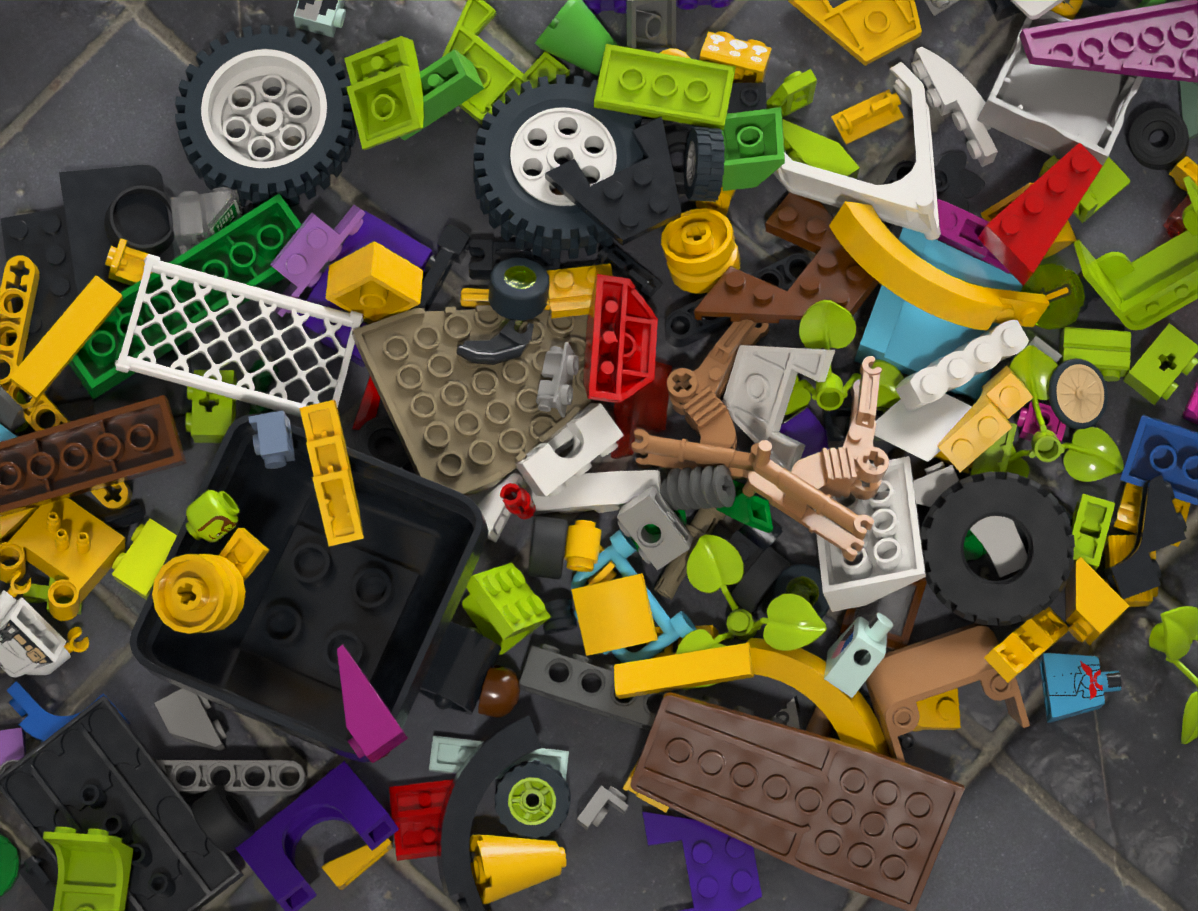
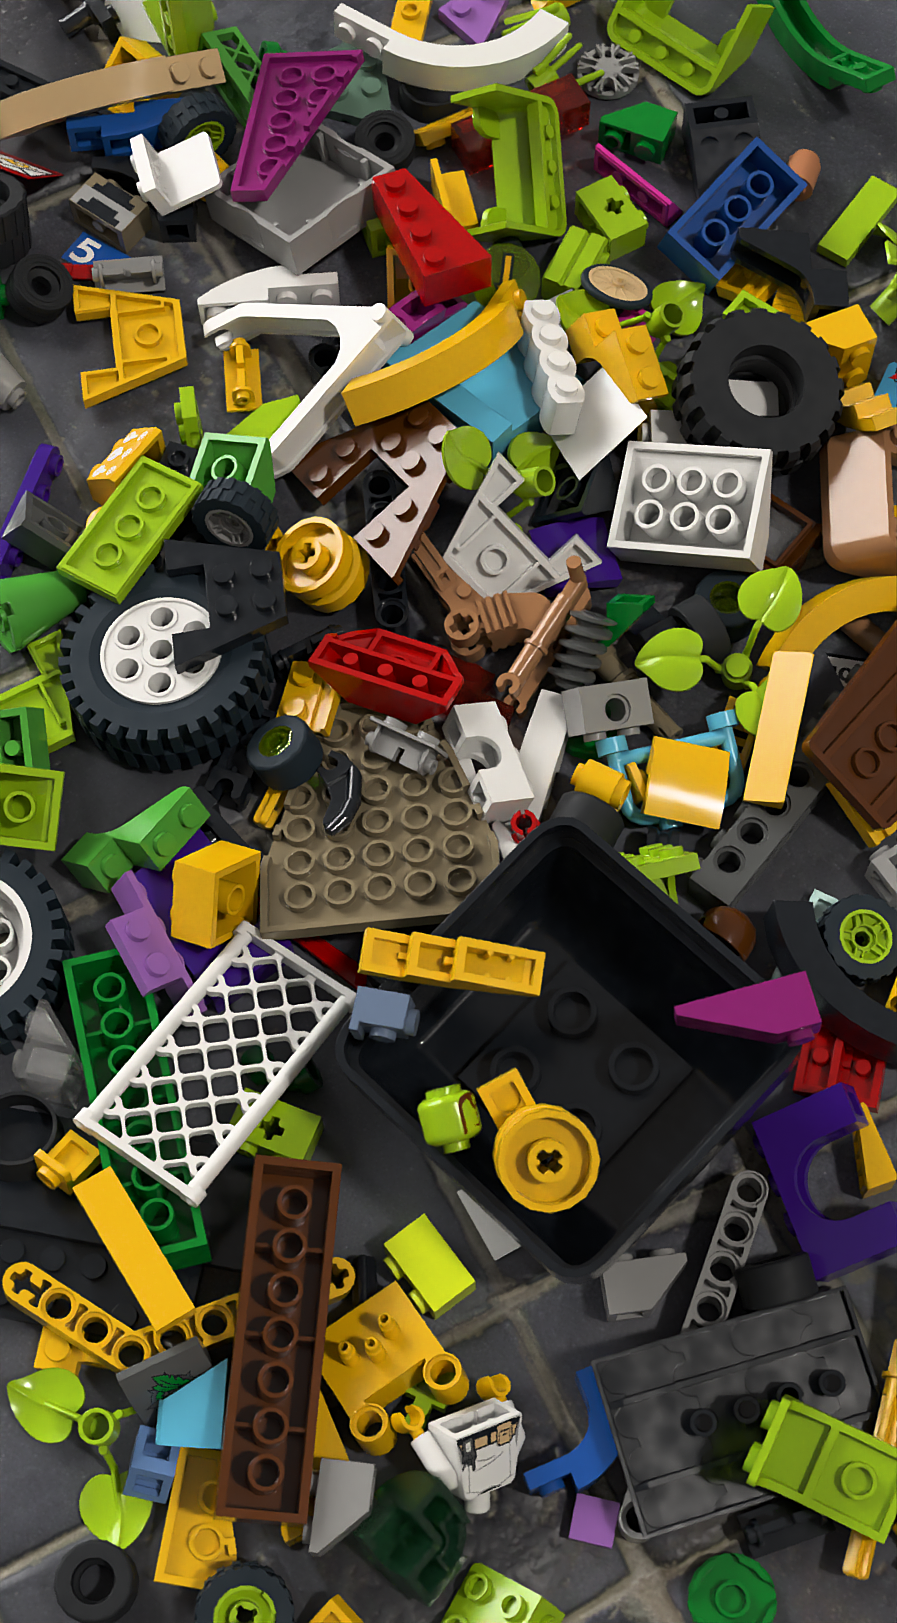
camera: 65 degrees left, 10 degrees down
medium nougat piece [742,356,889,561] -> none
light aqua torso [824,613,893,698] -> none
none -> bright green arch [61,786,211,893]
none -> yellow panel [430,158,479,230]

